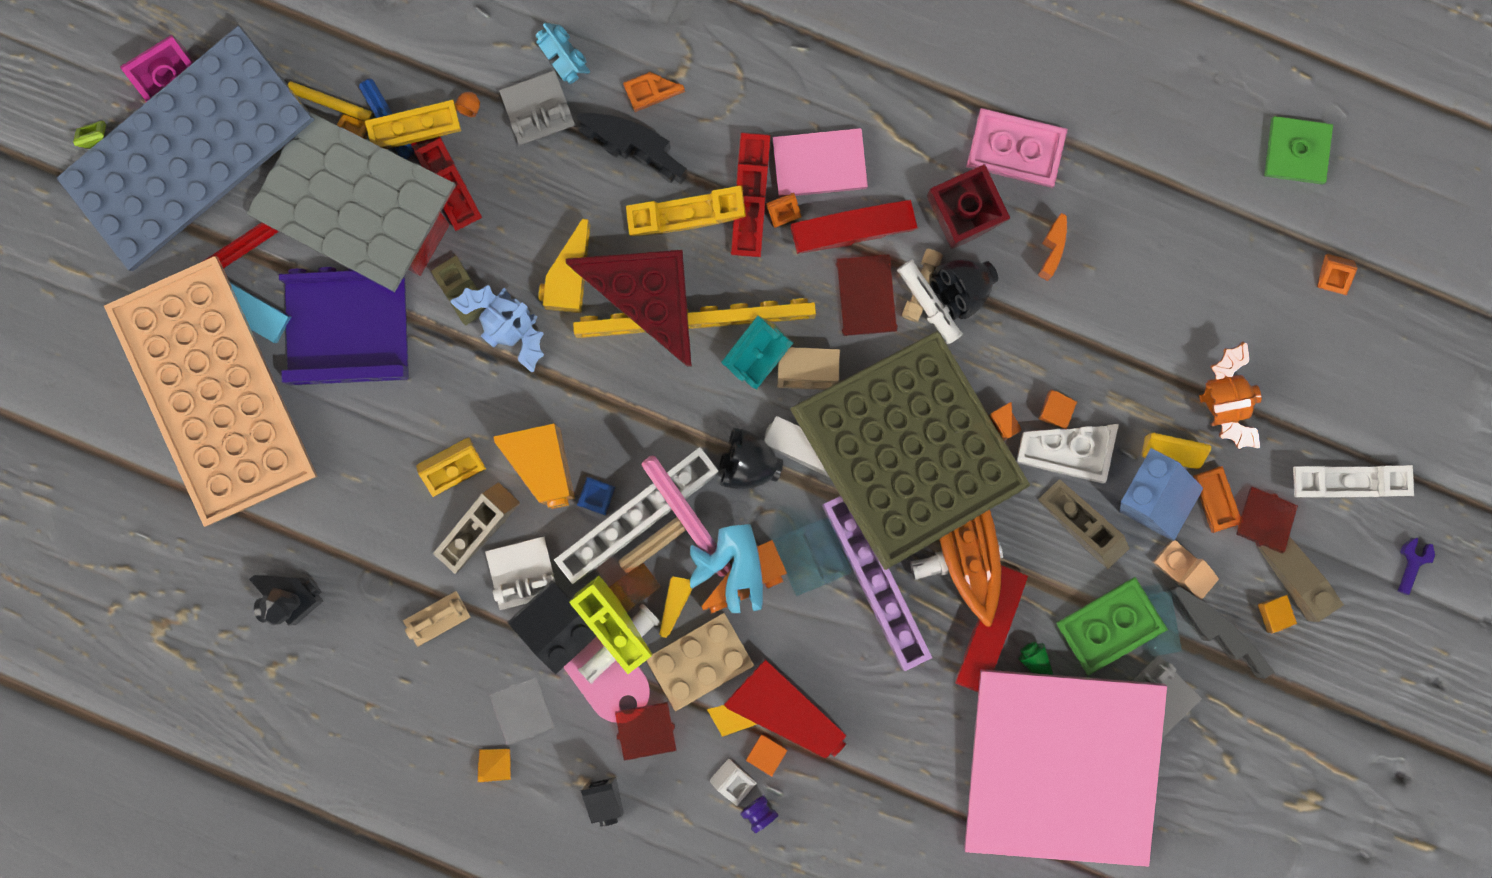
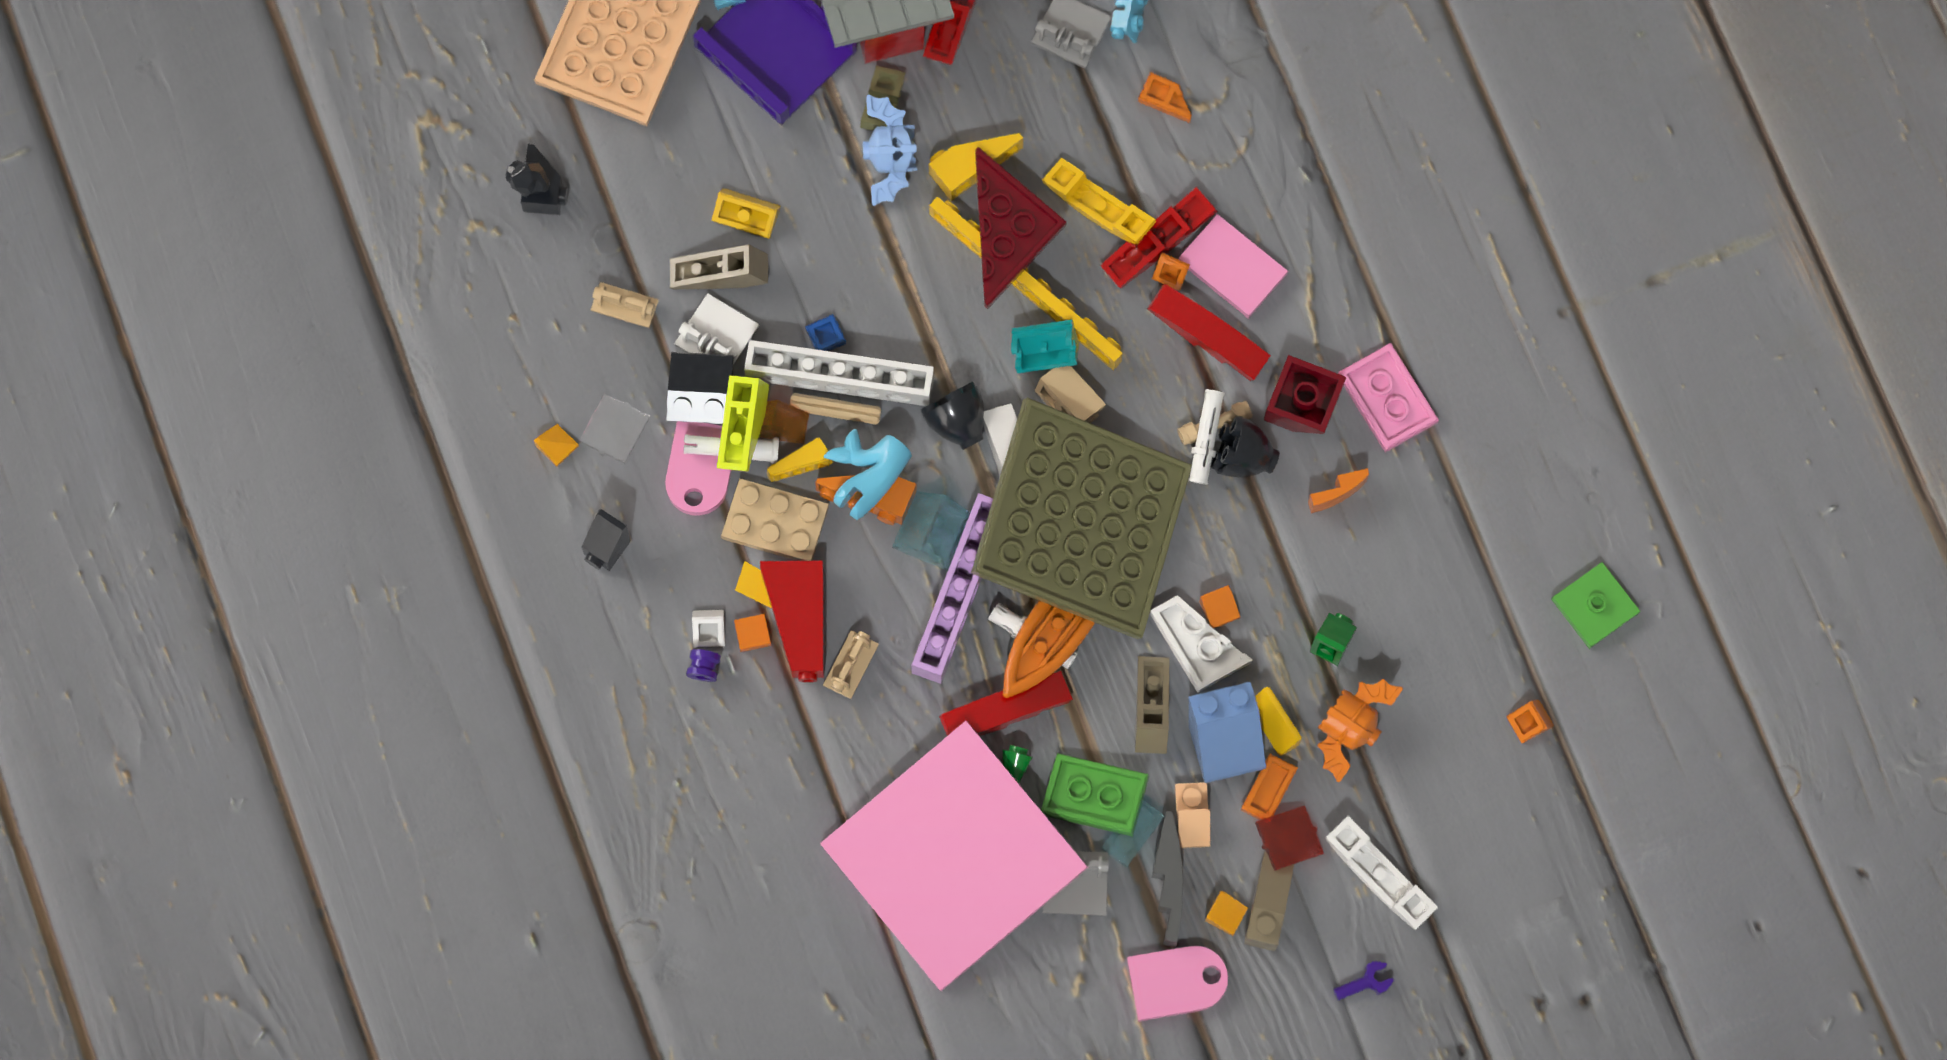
camera: 45 degrees right, 10 degrees down
light orange slope [494,423,575,509] -> none
black slope [576,113,688,184] -> none
clear red piece [615,702,677,761] -> none
bright pink axle [642,455,732,577] -> none
clear red piece [836,254,898,336] -> none
orange slope [989,402,1022,441] -> none
none -> tan hinge [823,630,879,699]
none -> bright pink tile [1127,946,1228,1022]
none -> green slope [1310,613,1357,666]

